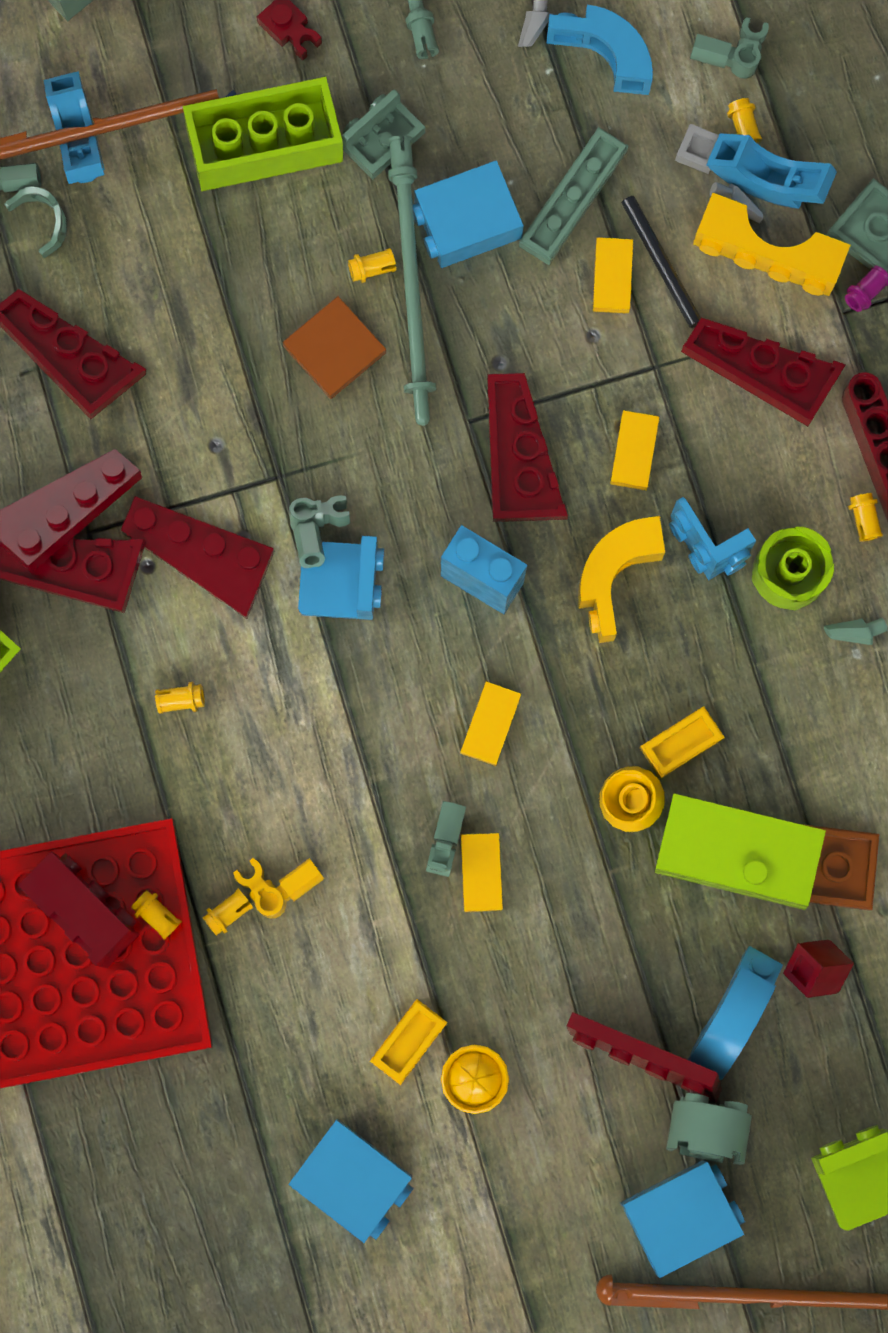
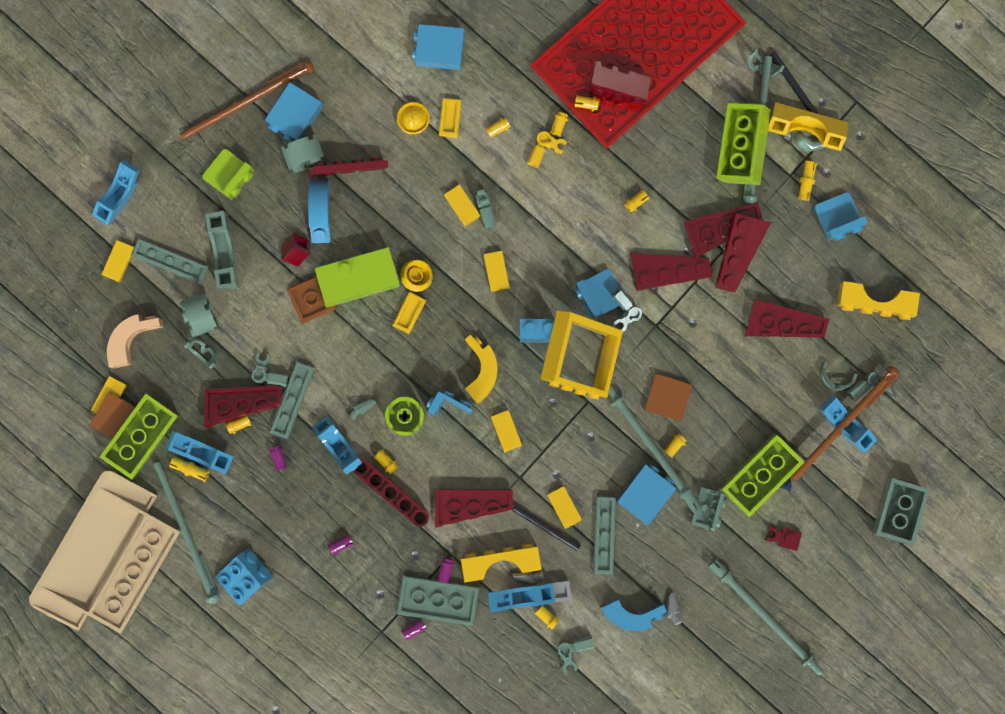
camera: 155 degrees right, 5 degrees up
dark red wing [487,373,568,522] -> none
none -> yellow pin [485,117,511,138]
none -> yellow window [541,311,623,400]

